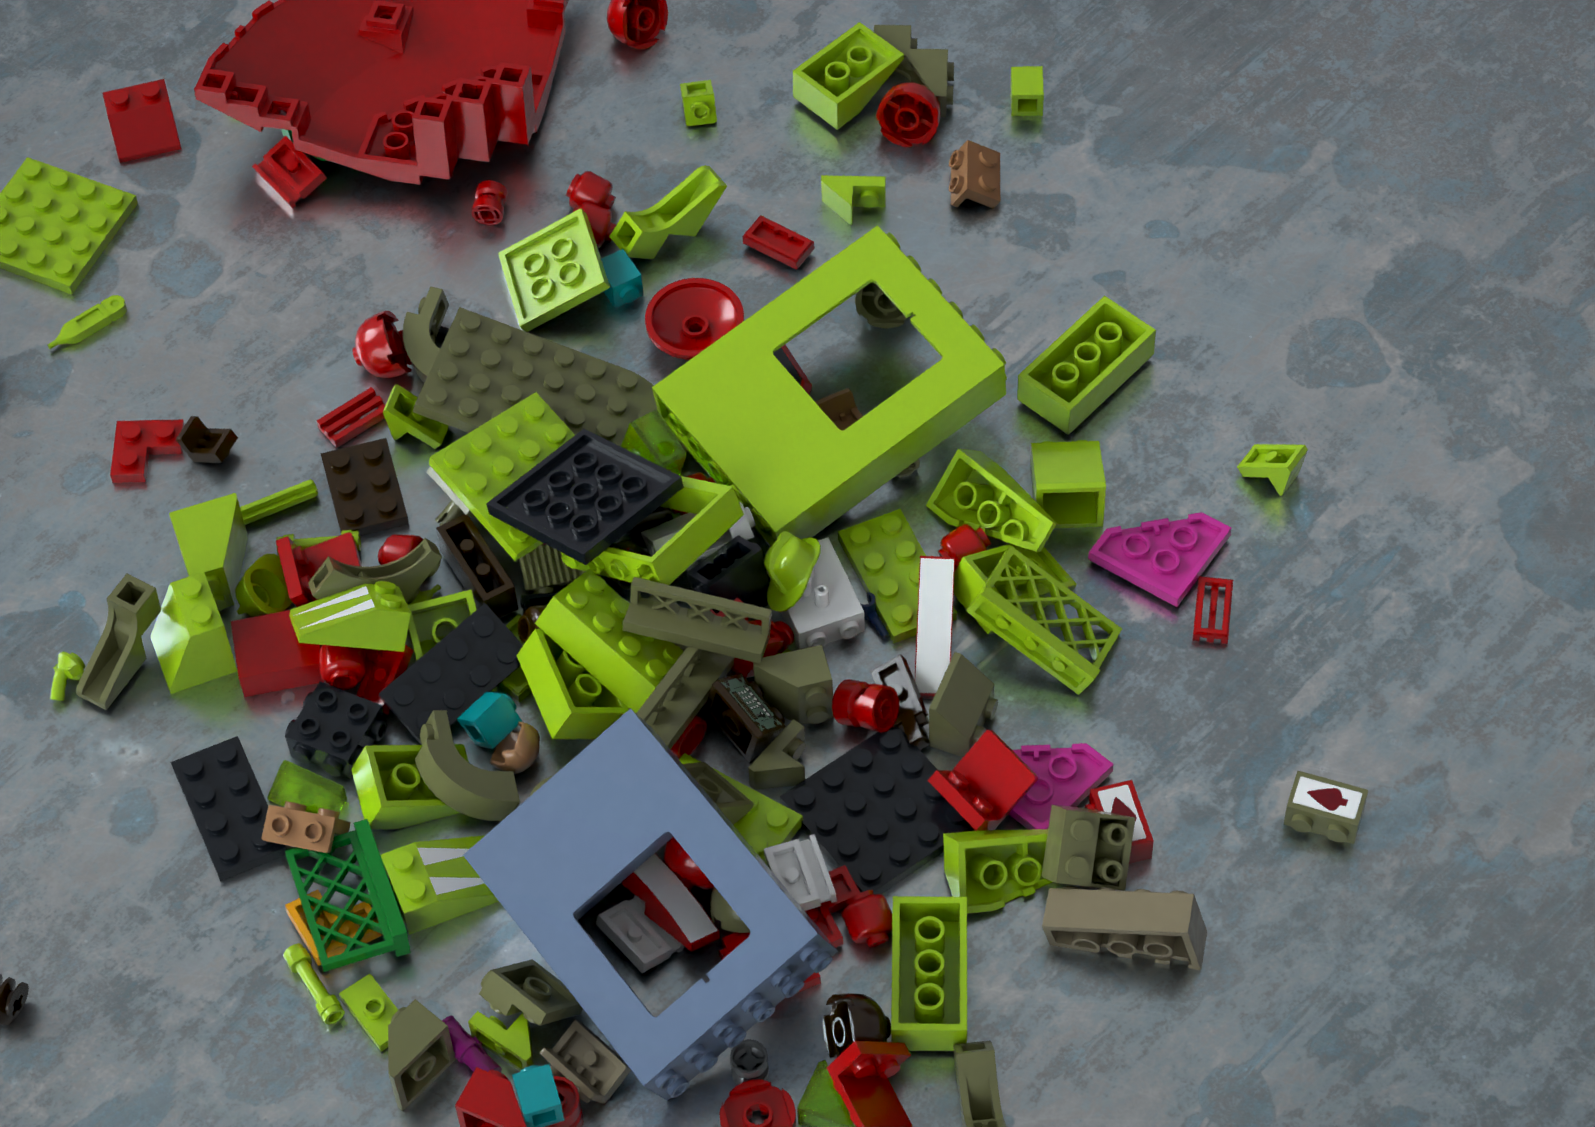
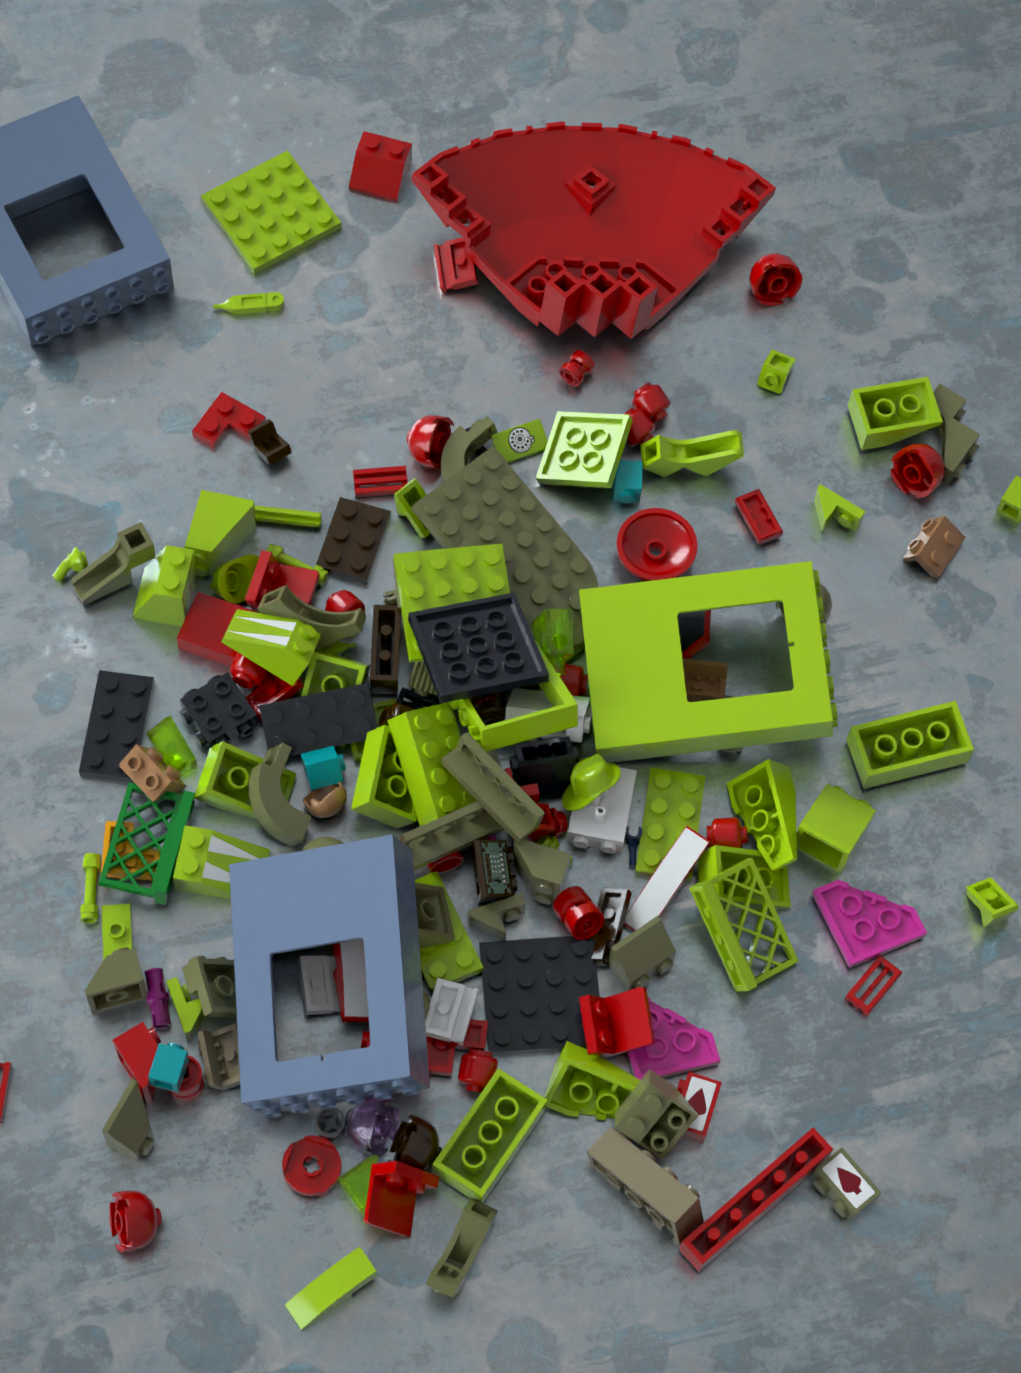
camera: 25 degrees right, 10 degrees up
none -> clear purple cylinder [345,1097,400,1157]
none -> lime slope [491,419,548,463]
none -> red brick [679,1127,833,1272]

